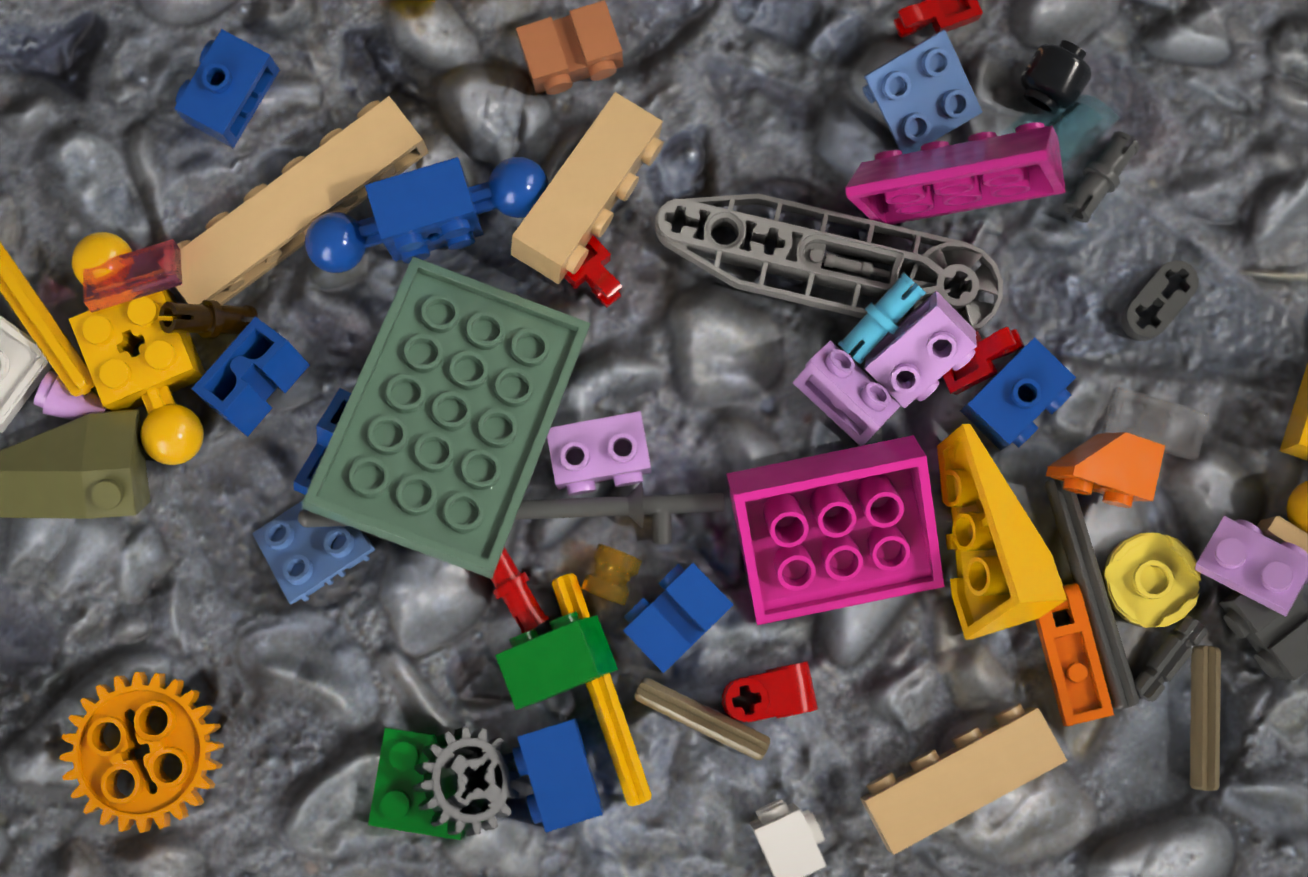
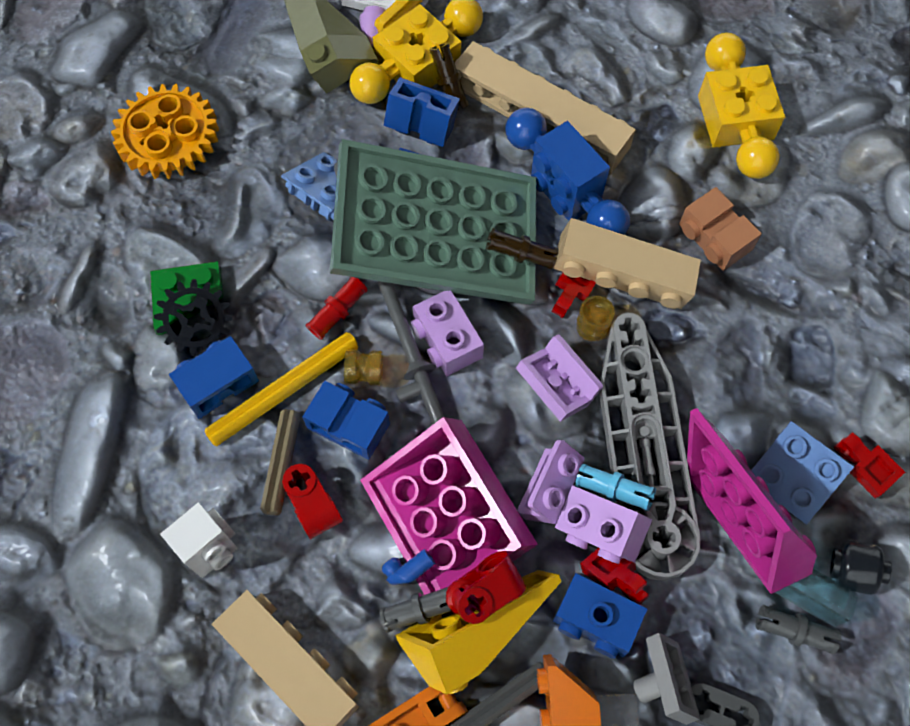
camera: 70 degrees right, 15 degrees down
tile [83,239,182,313] -> none
blue brick [174,29,280,148] -> none
green brick [495,612,618,710] -> none
none -> dark grey pin [380,585,451,633]
none -> blue arm [382,549,436,585]
none -> red piece [446,551,526,624]
none -> dark brown pin [486,228,559,269]
none -> lavender bracket [516,334,603,422]
none -> clear yellow wheel [576,296,615,341]
none -> light grey tile [634,633,700,725]

